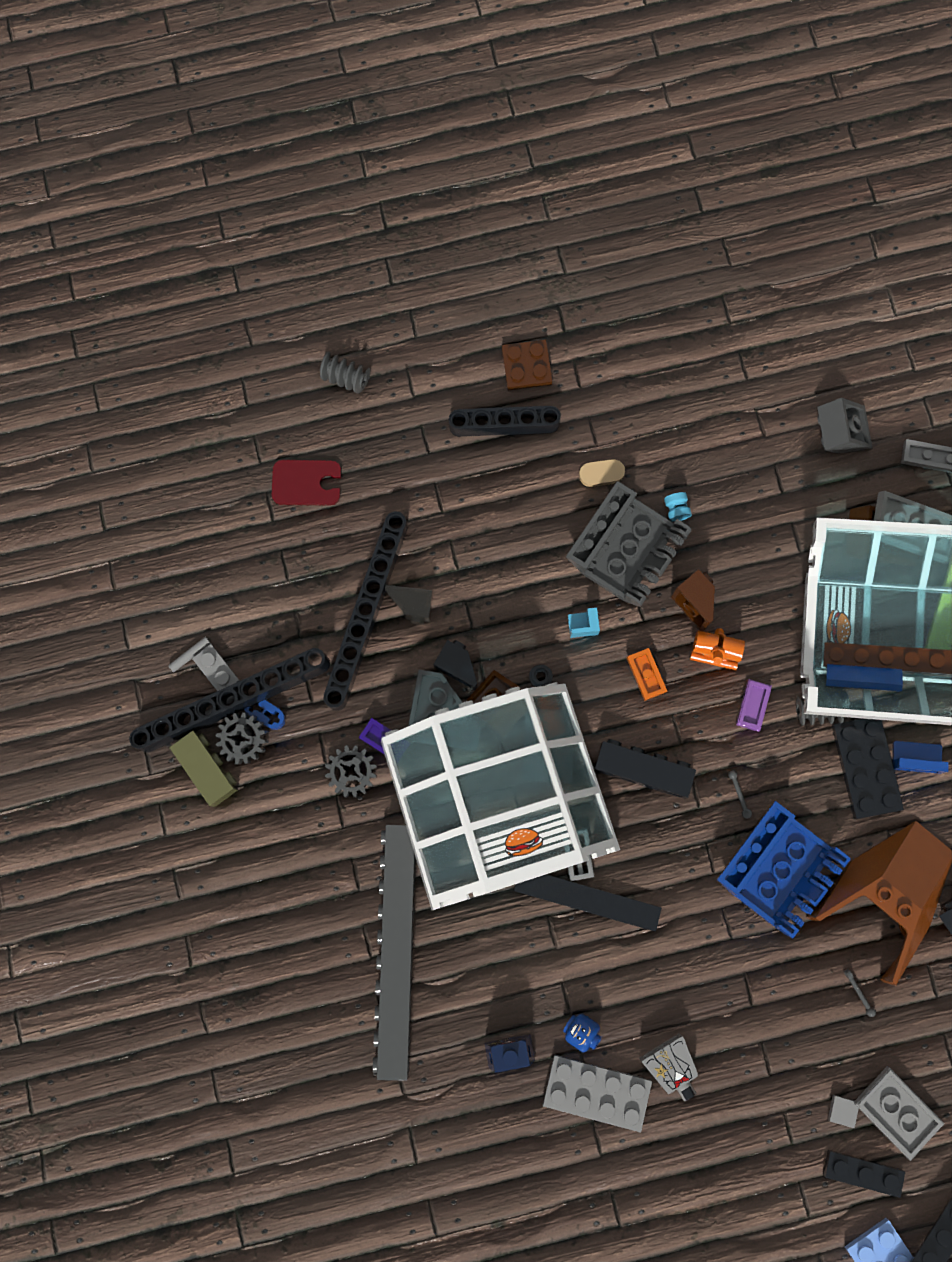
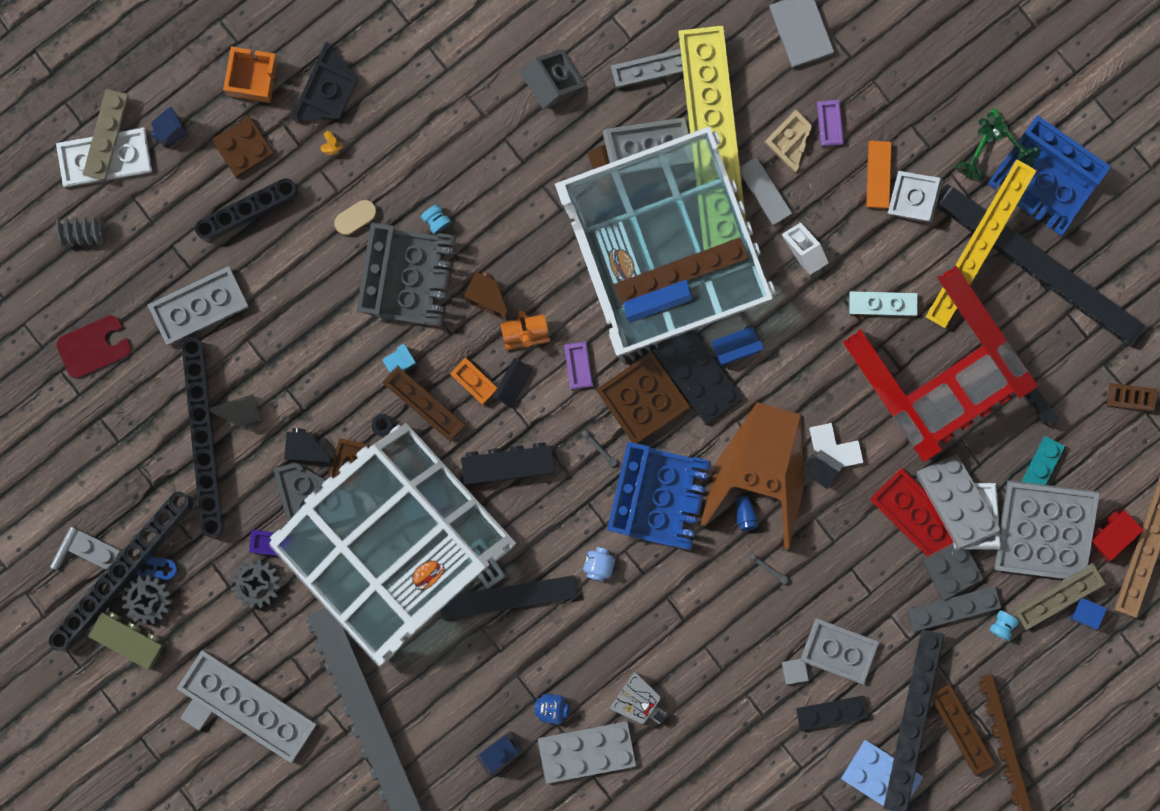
camera: 30 degrees left, 5 degrees up
none -> white tile [56,128,153,188]
none -> dark tan plate [83,89,129,181]
none -> light grey plate [148,266,249,346]
none -> dark blue slope [150,106,188,147]
none -> light grey plate [177,650,317,763]
none -> light grey tile [180,699,212,731]
none -> orange piece [223,46,278,103]
none -> black wing [290,42,359,122]
none -> light orange plate [320,131,343,155]
none -> reddish brown plate [382,364,465,441]
none -> black tile [492,358,533,408]
none -> light blue head [583,547,615,582]
none -> reddish brown plate [596,352,690,444]
none -> blue cone [736,496,759,531]

